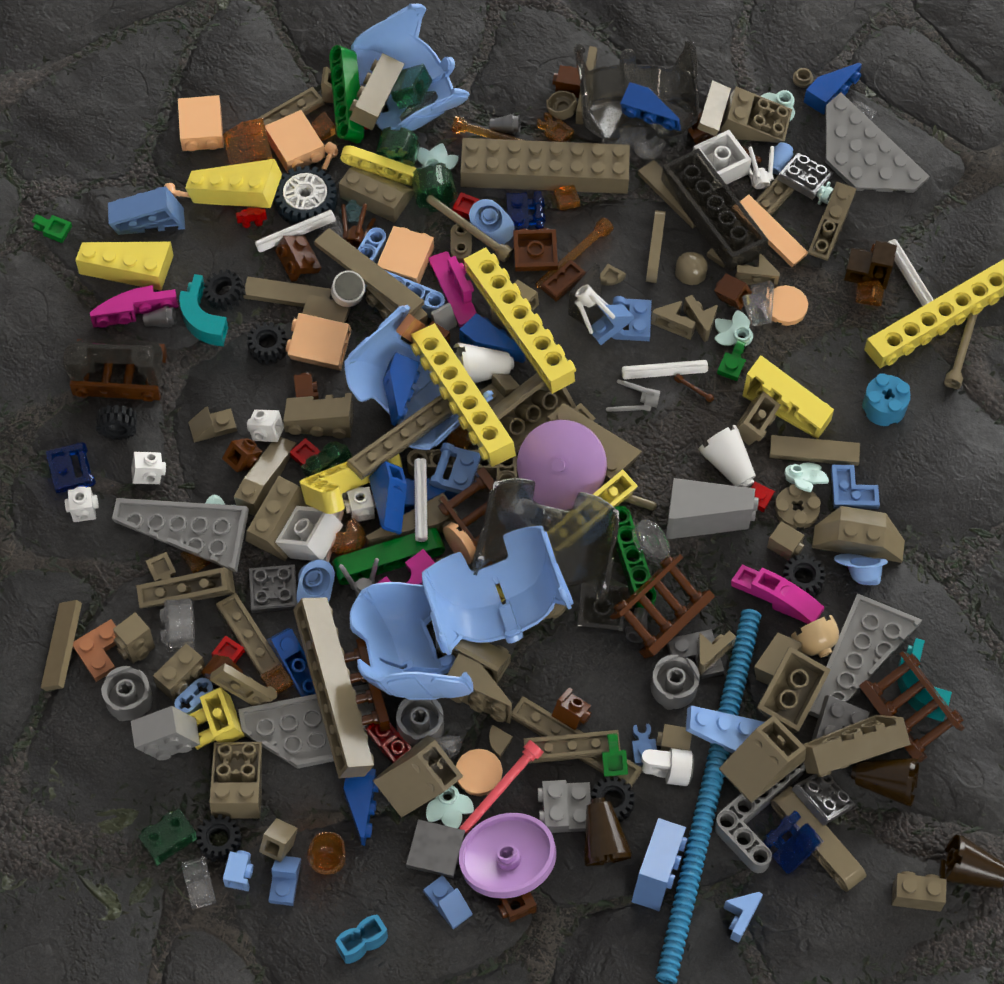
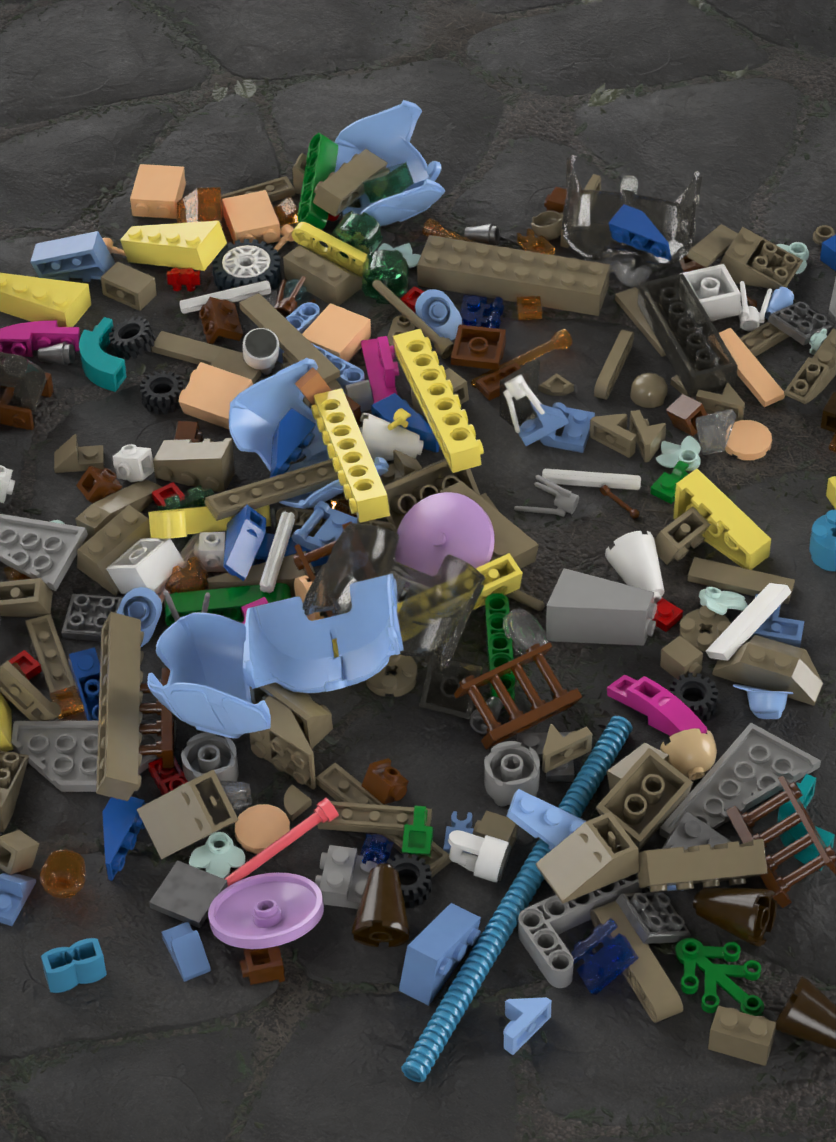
camera: 15 degrees right, 15 degrees down
none -> dark tan brick [101,262,157,311]
none -> clear blue plate [360,834,394,865]
none -> light yellow hand [388,408,411,430]
none -> green plant [675,938,764,1016]
none -> white tile [706,583,791,661]

